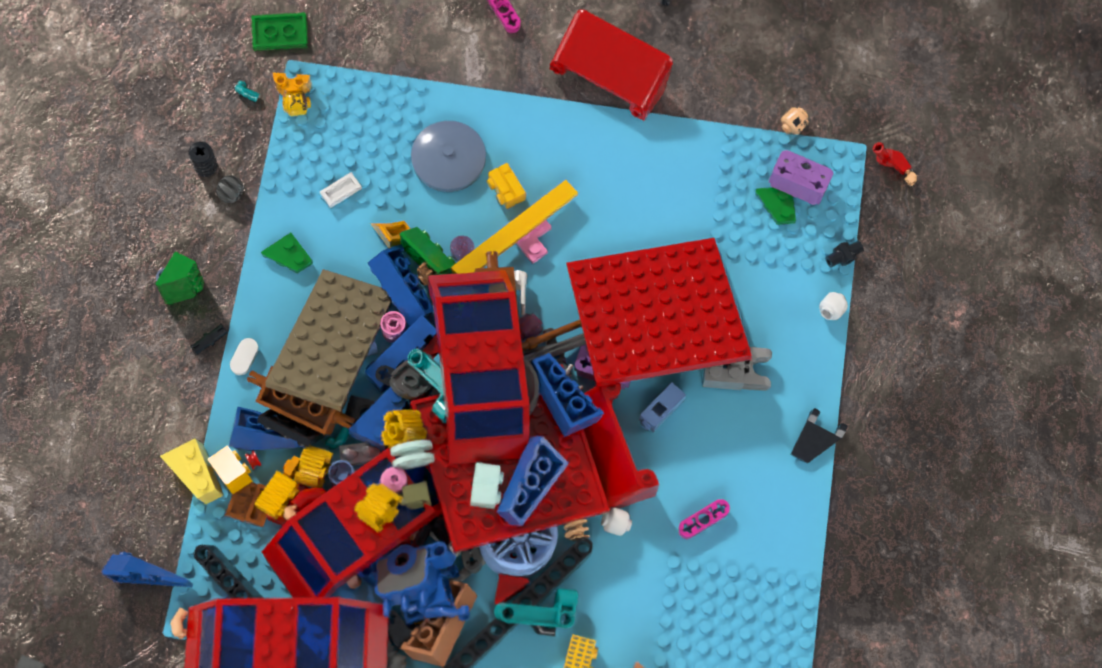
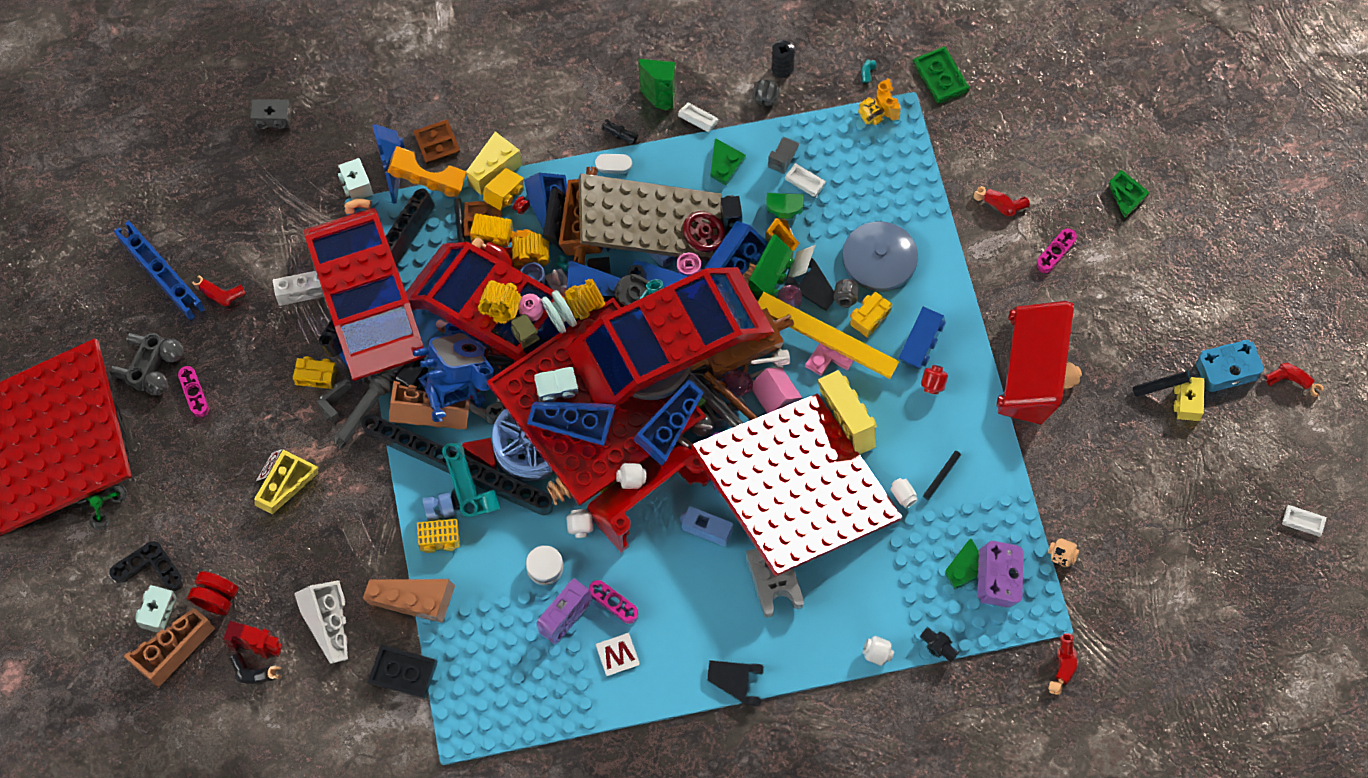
camera: 75 degrees right, 5 degrees down
none -> light aqua brick [338,158,374,200]
none -> light orange arch [387,146,466,198]
none -> dark orange slope [413,119,460,163]
none -> medium blue wheel [422,492,455,521]
none -> black bar [454,198,466,242]
none -> white head [526,546,563,585]
none -> medium lavender axle [536,578,592,645]
none -> white sticker [596,633,640,676]
none -> white head [616,463,646,489]
none -> white tile [678,103,719,132]
none -> dark red plate [683,211,725,252]
none -> black brick [720,195,742,235]
none -> bright pink slope [749,368,802,414]
none -> green tile [766,193,804,219]
none -> dark grey bracket [768,137,799,174]
none -> black flag [785,257,834,311]
none -> white sticker [788,245,815,278]
none -> light yellow wedge [818,370,877,454]
none -> dark grey head [833,279,859,308]
none -> white brick [890,478,918,508]
none -> blue wedge [899,306,946,370]
none -> red head [921,365,948,395]
none -> black bar [923,451,961,500]
none -> red arm [973,186,1030,216]

